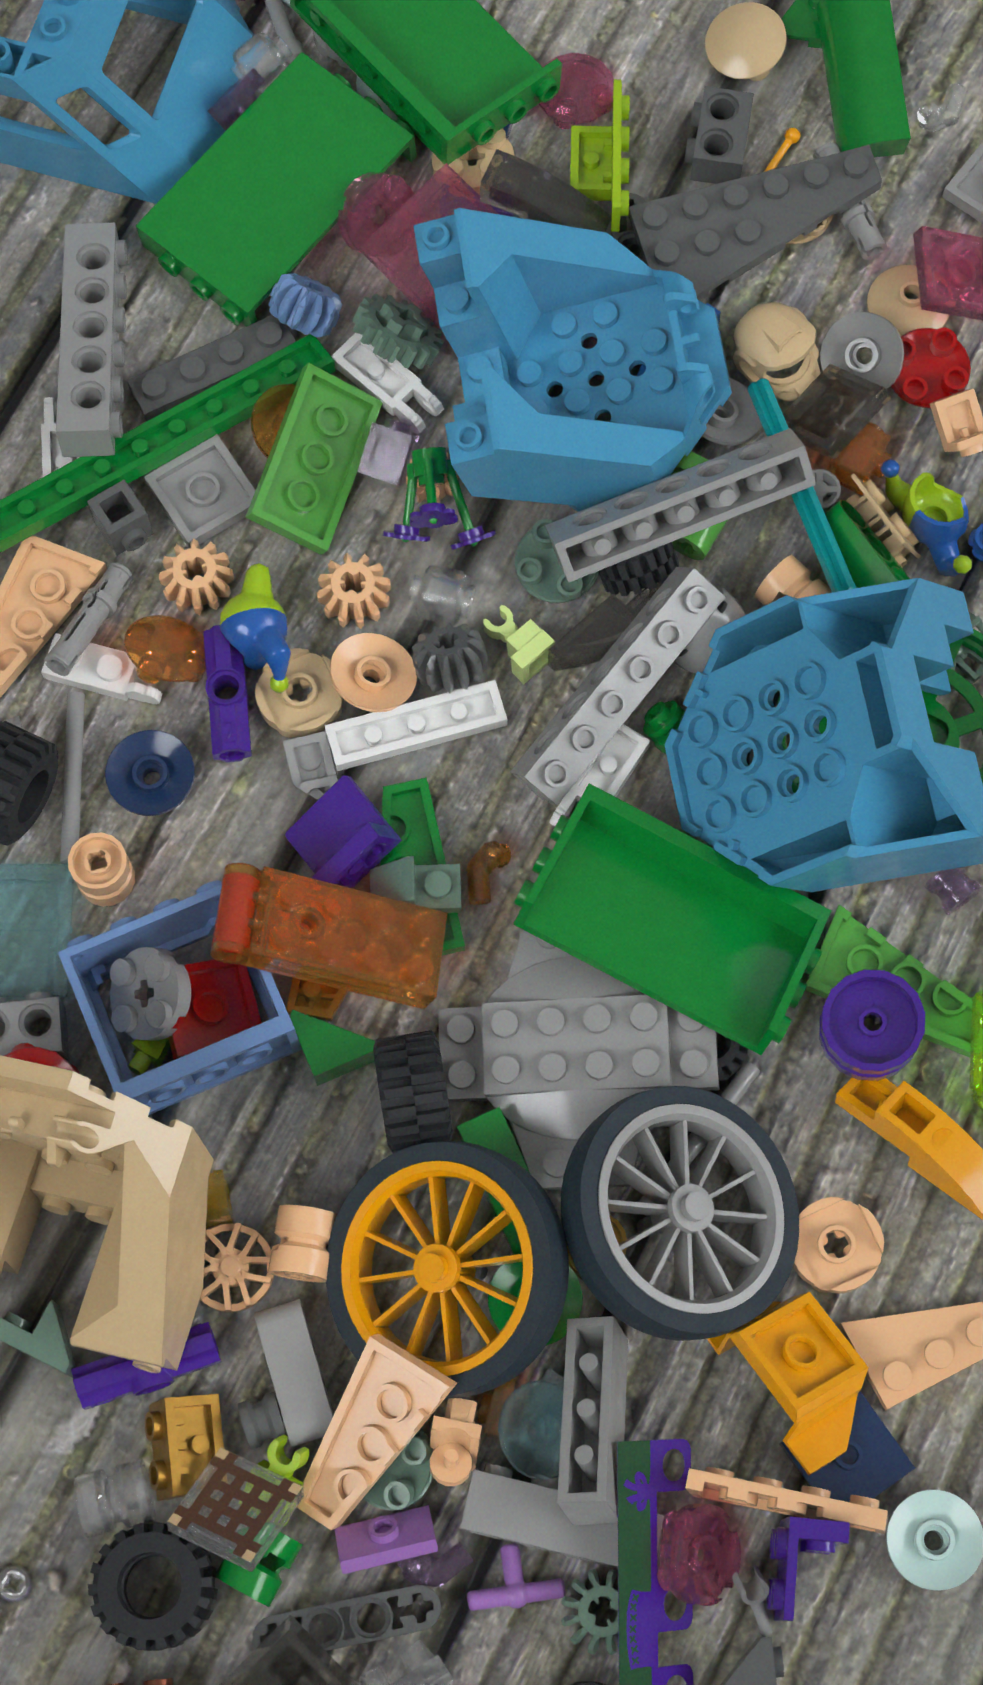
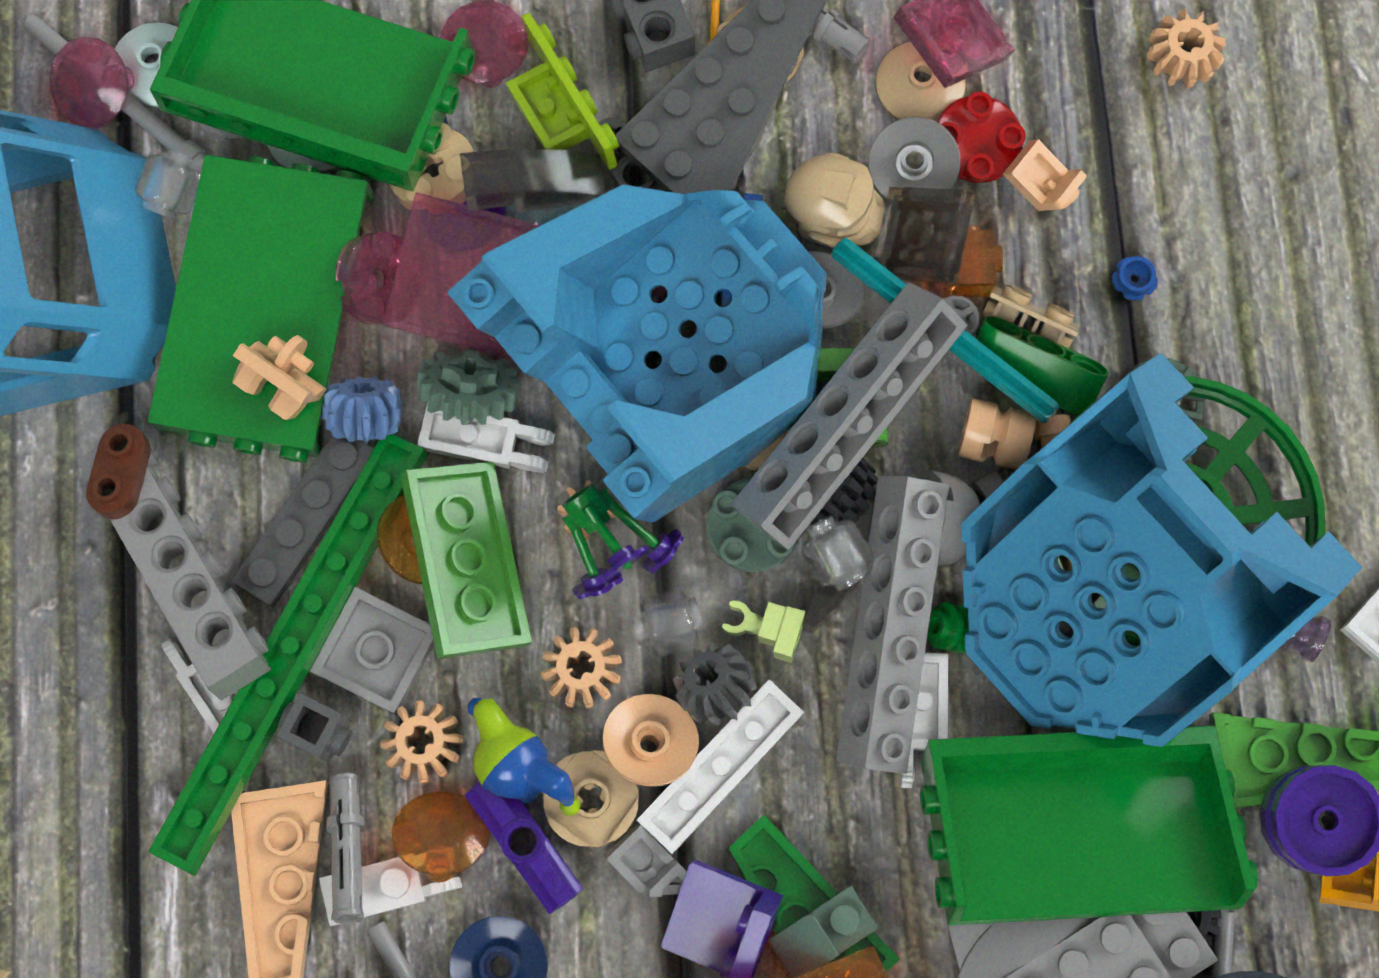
camera: 30 degrees left, 5 degrees up
bracket [208,68,265,131] -> none
bracket [357,417,419,485] -> none
clear orange arm [466,841,511,905] -> none
piece [881,459,972,577] -> none
none -> copper plate [86,424,151,519]
none -> light nougat hips [232,335,326,420]
none -> clear head [801,516,873,591]

